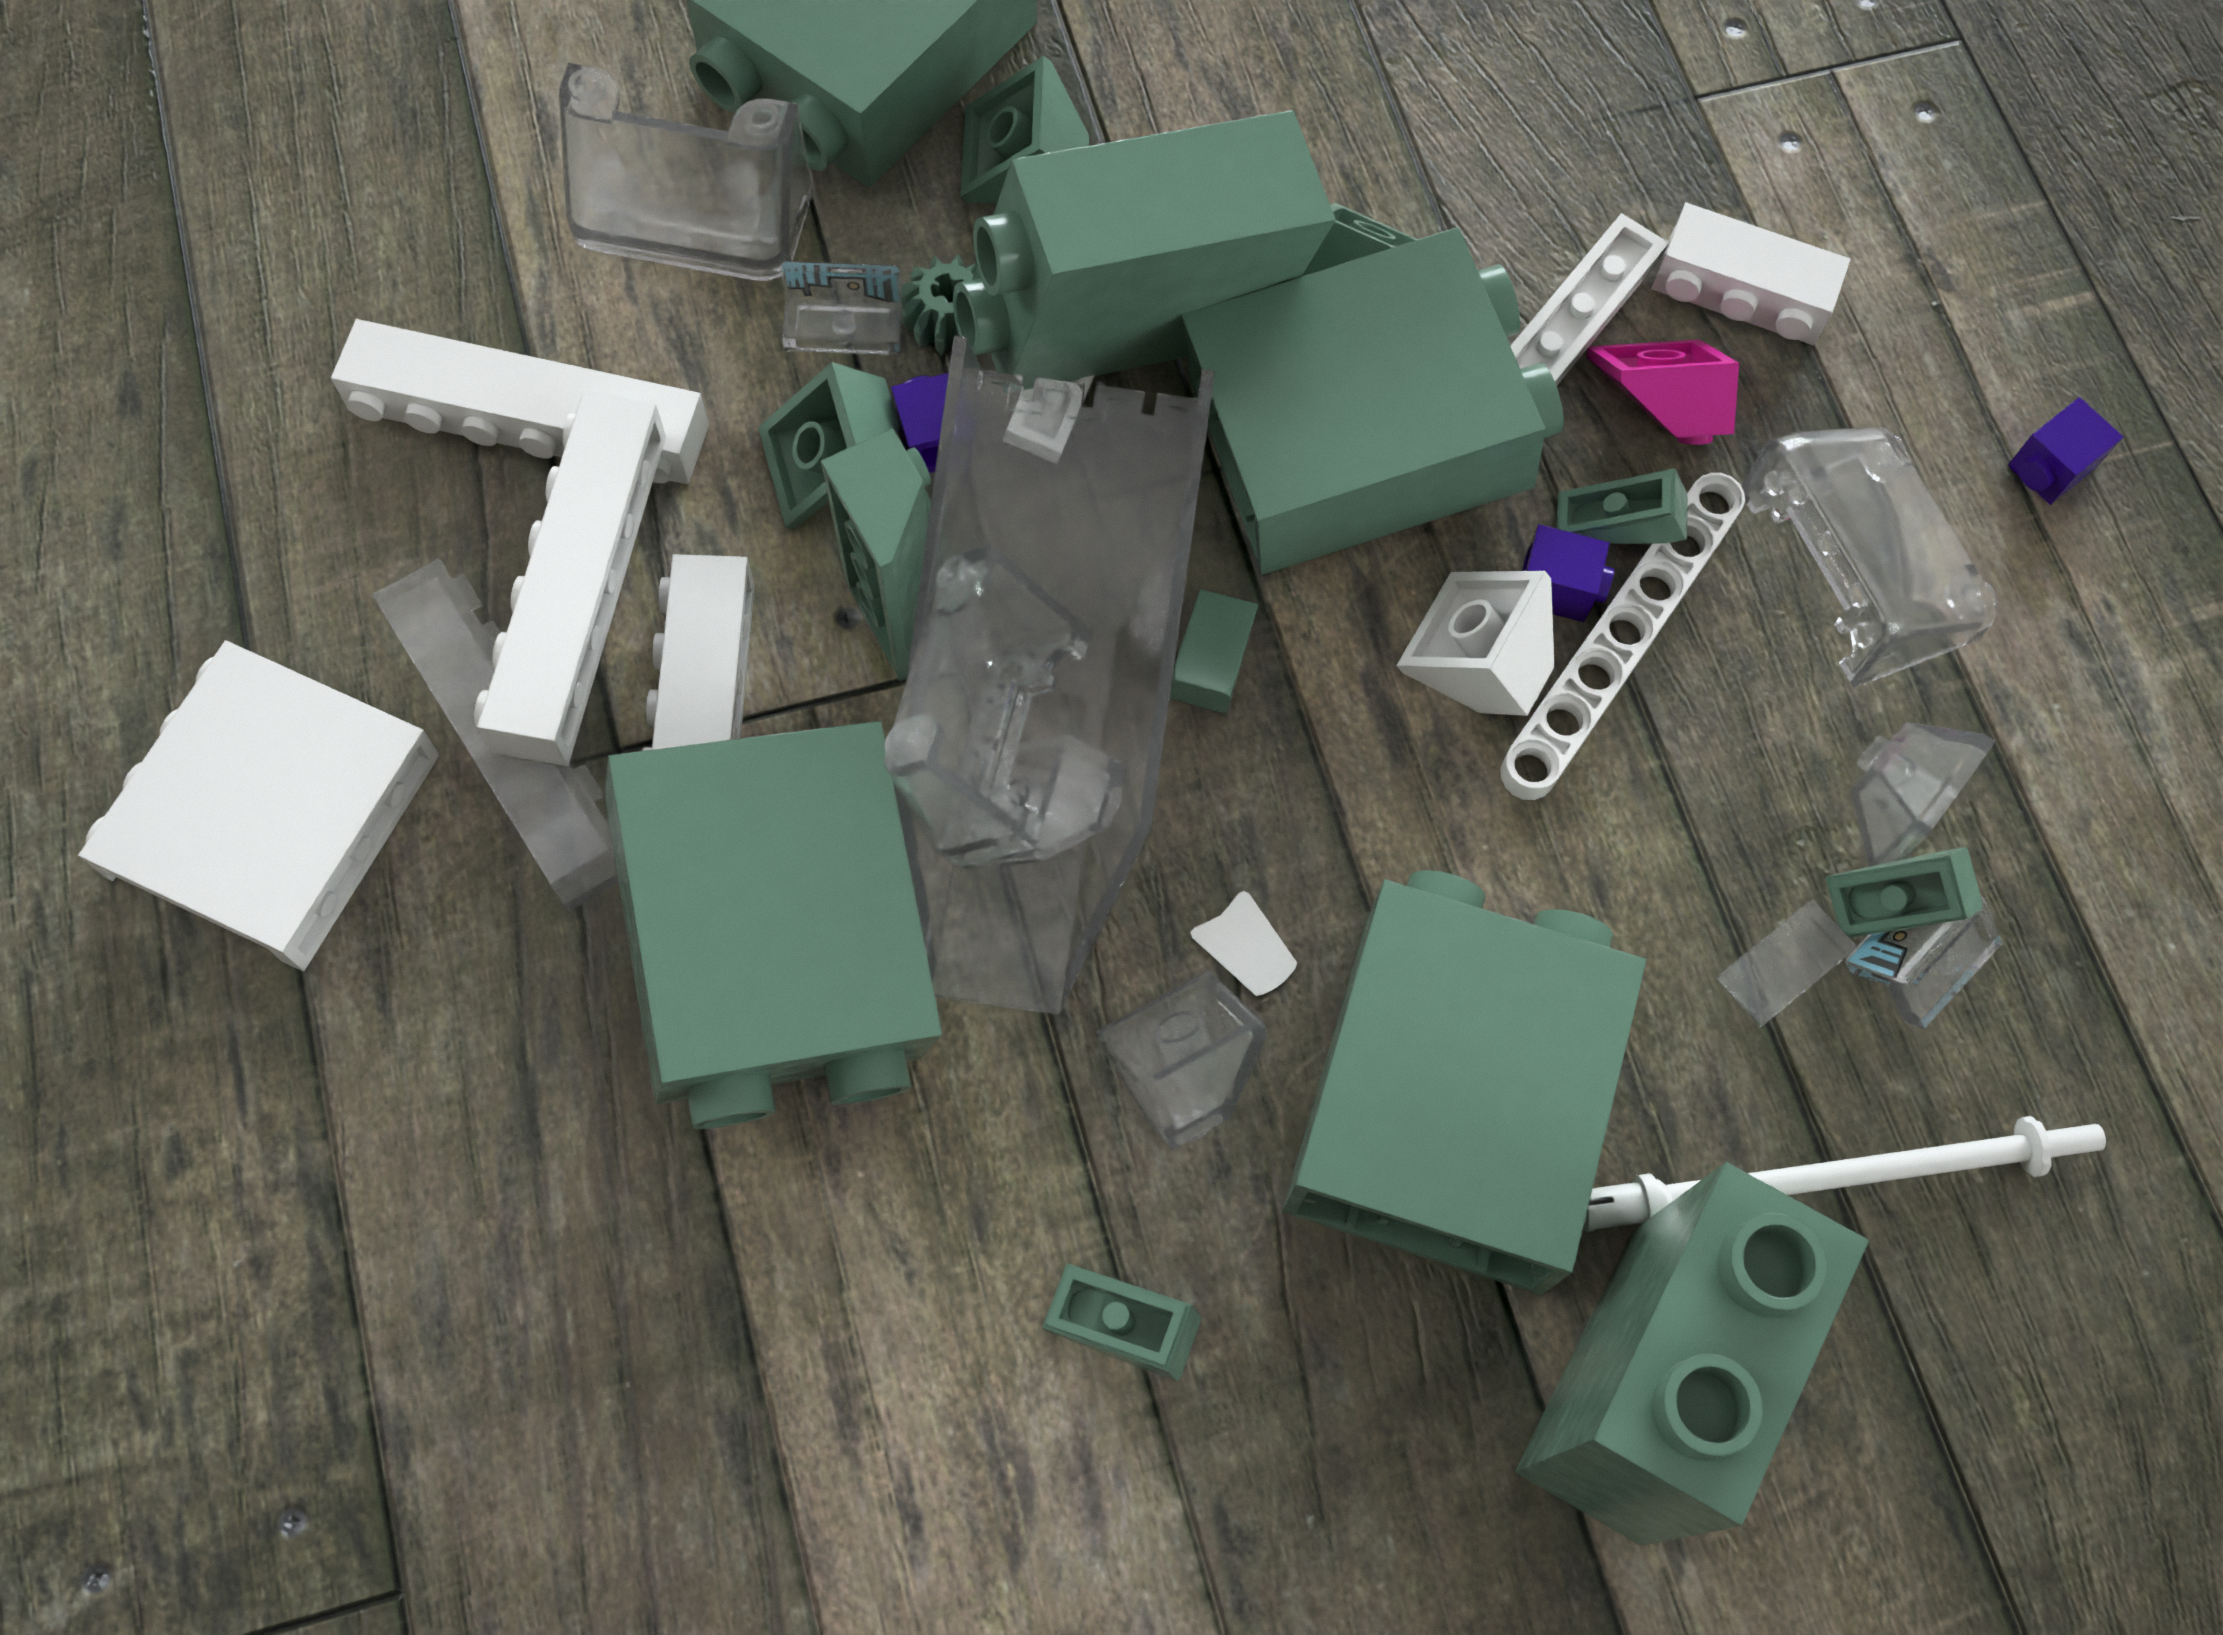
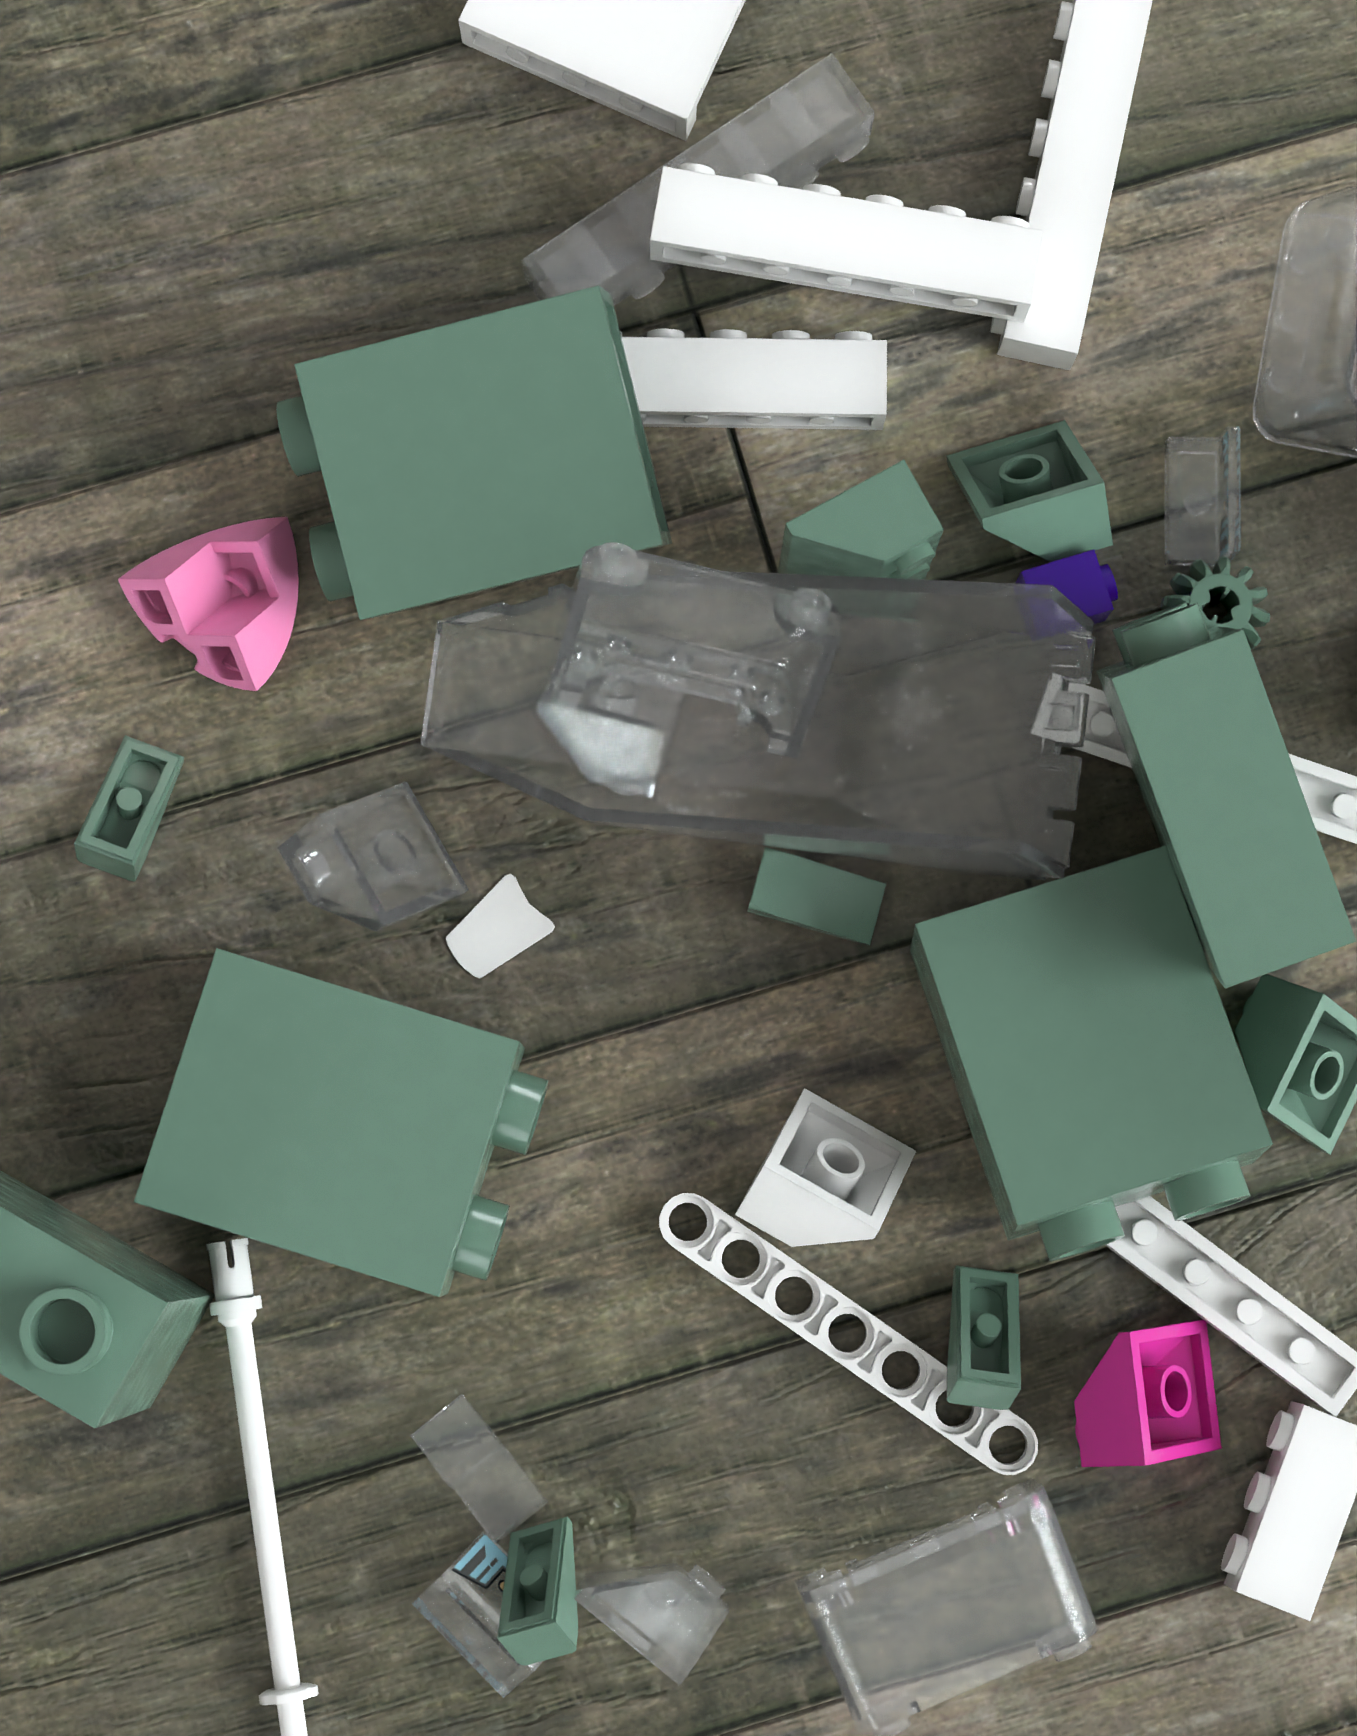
camera: 90 degrees right, 15 degrees up
dark purple brick [1522,524,1614,622] -> none
none -> bright pink brick [118,517,299,691]

